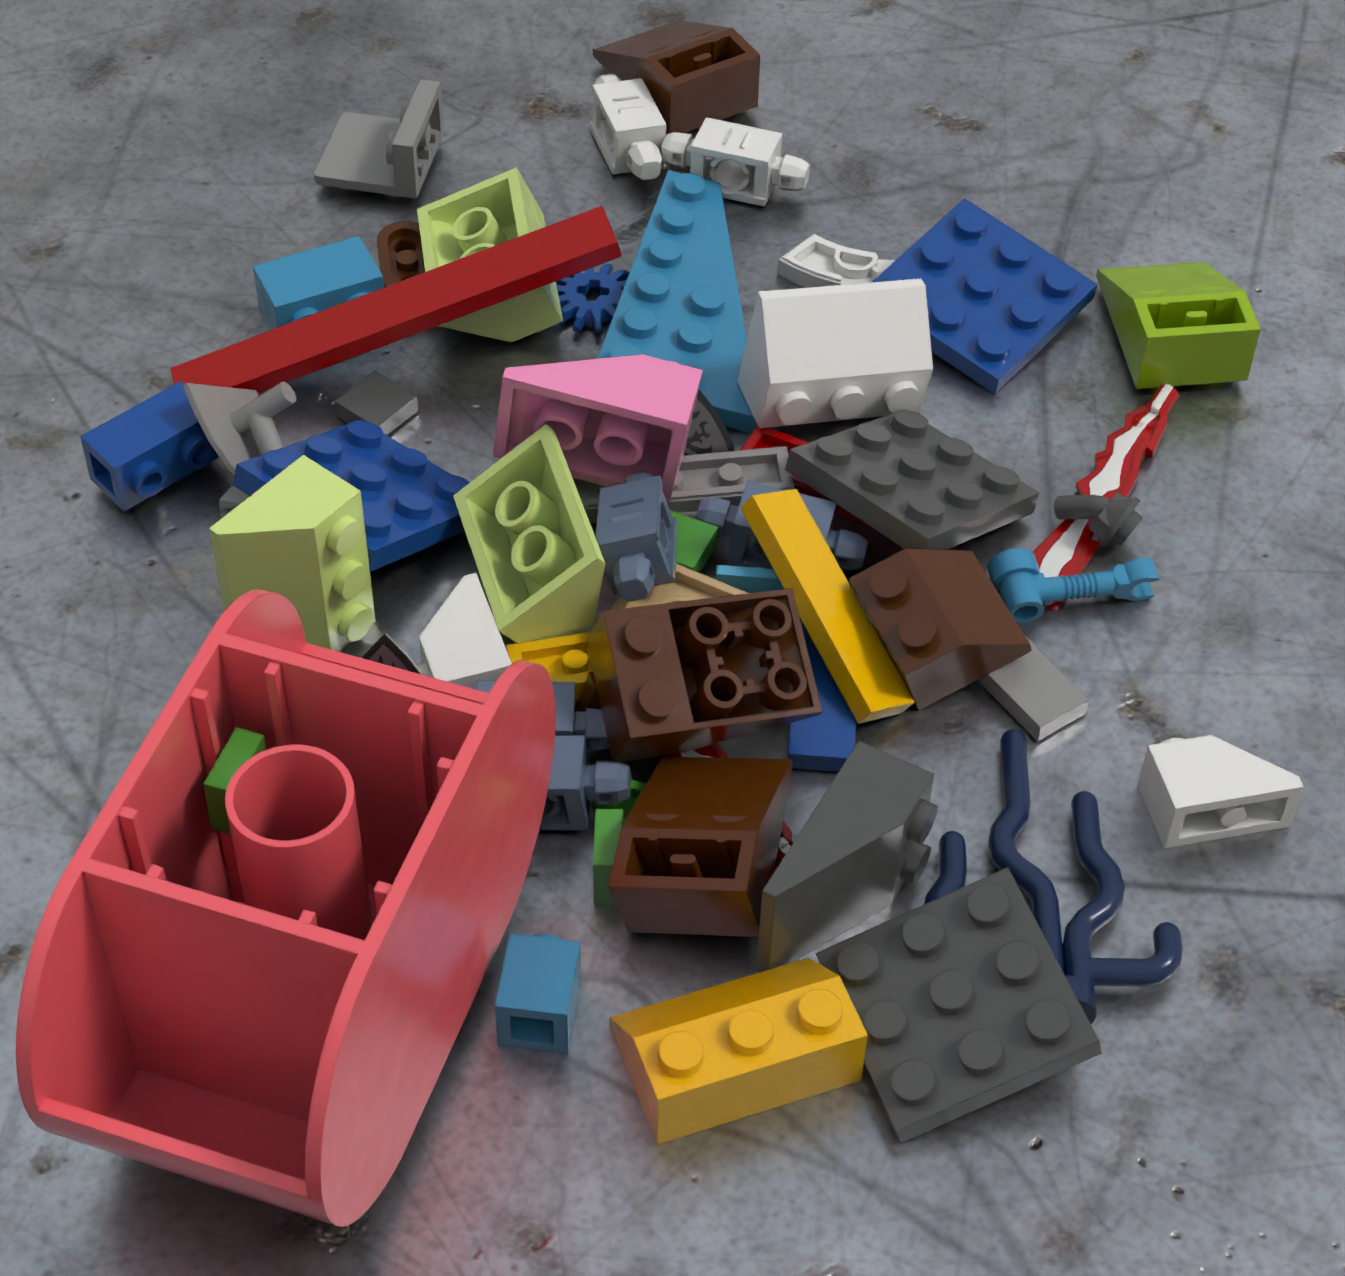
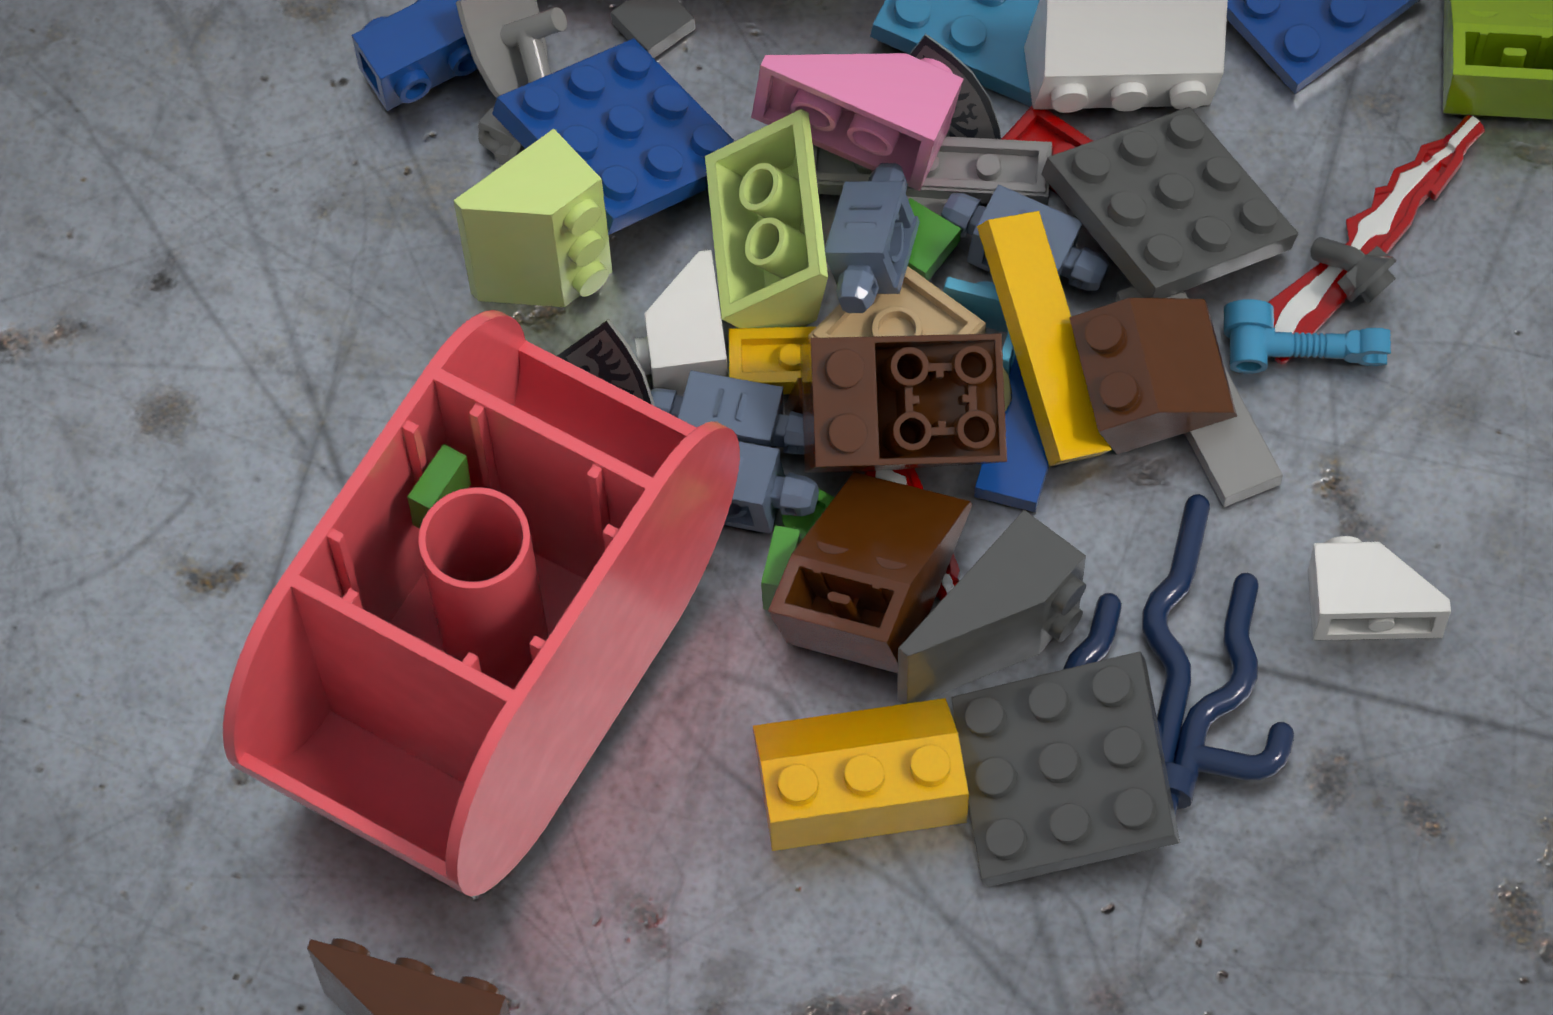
camera: 15 degrees right, 15 degrees up
dark azure brick [495,933,581,1053] -> none

